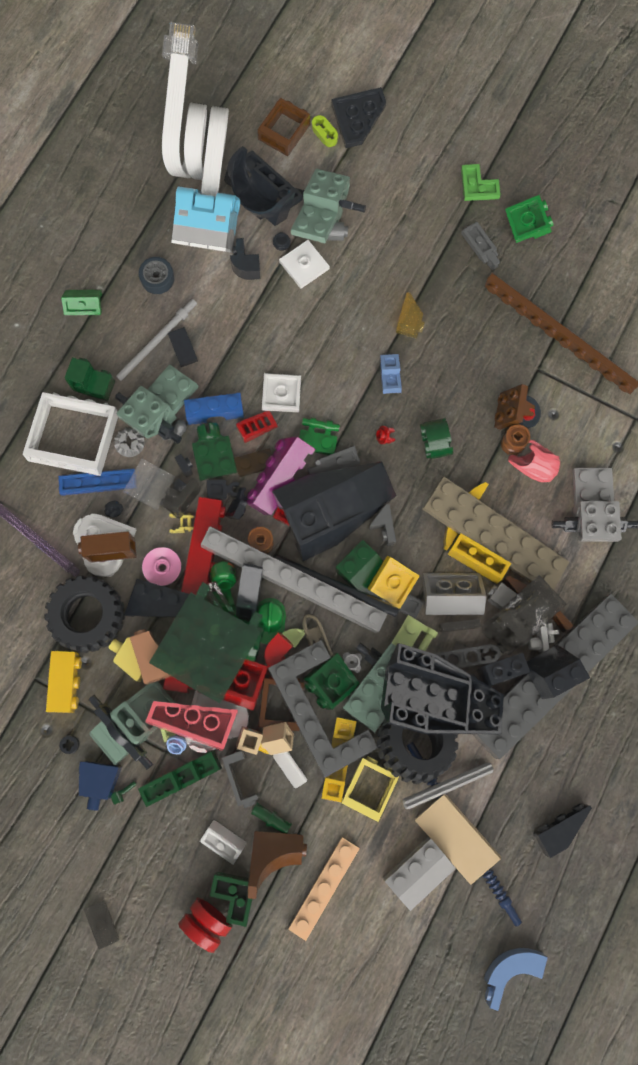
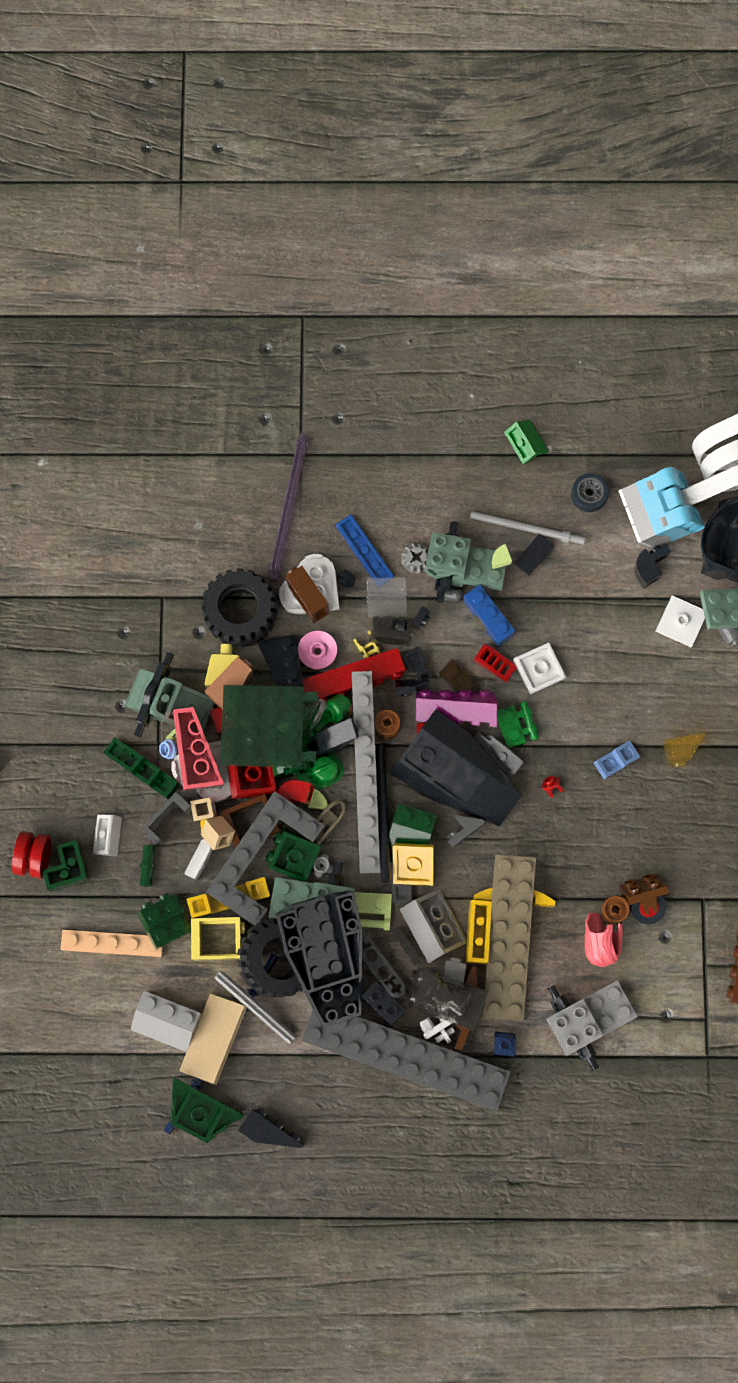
camera: 70 degrees right, 0 degrees up
white window [23,392,118,476] -> none
yellow brick [46,651,82,713] -> none
black bush [59,736,80,754] -> none
dark green brick [64,357,115,402] -> none
dark blue torso [79,761,122,811] -> none
dark green hand [111,781,137,805] -> none
dark green plate [192,422,237,481] -> none
reddish brown arch [248,831,307,899] -> none
black plate [273,232,291,251] -> none
dark green brick [420,418,453,459] -> none
medium blue arch [484,948,548,1011] -> none
black slope [526,645,590,699] -> none
none -> dark green plate [137,893,191,950]
none -> dark green wing [170,1077,243,1143]
none -> yellowish green tile [492,544,512,569]
none -> dark blue window [493,1031,516,1057]

